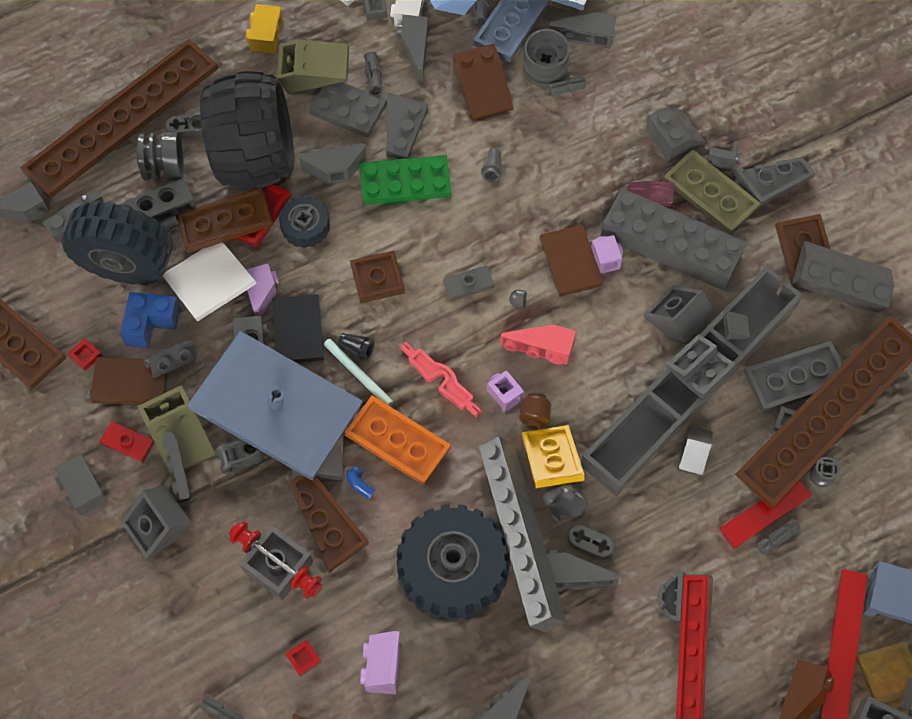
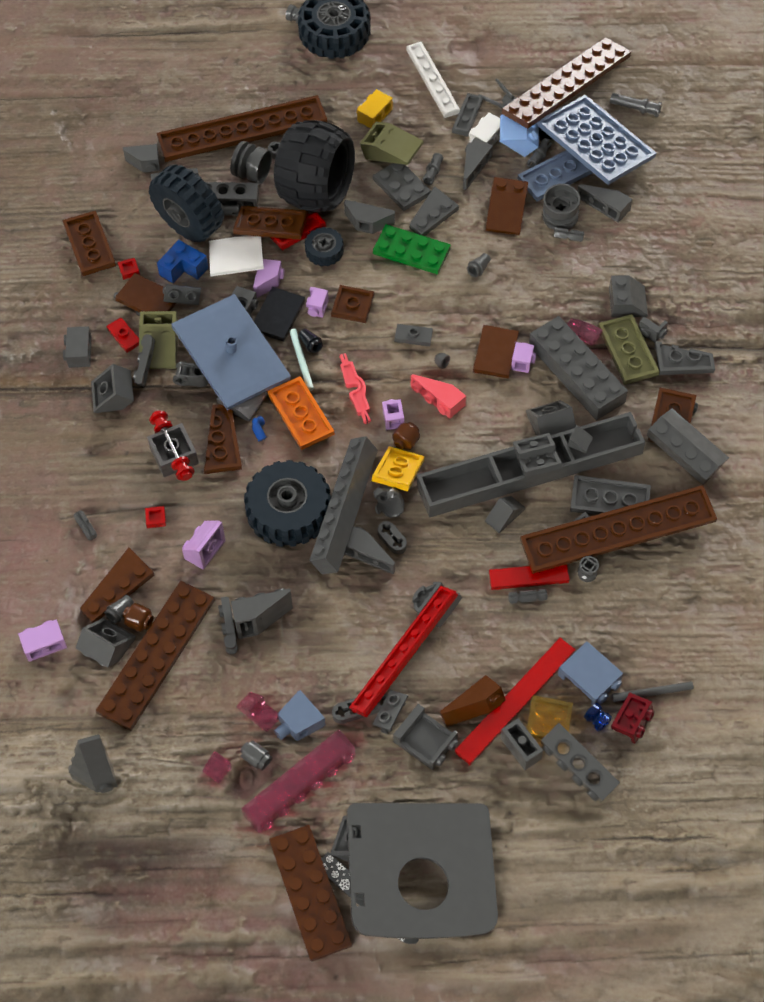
camera: 30 degrees right, 5 degrees down
none -> lavender brick [306,287,329,318]

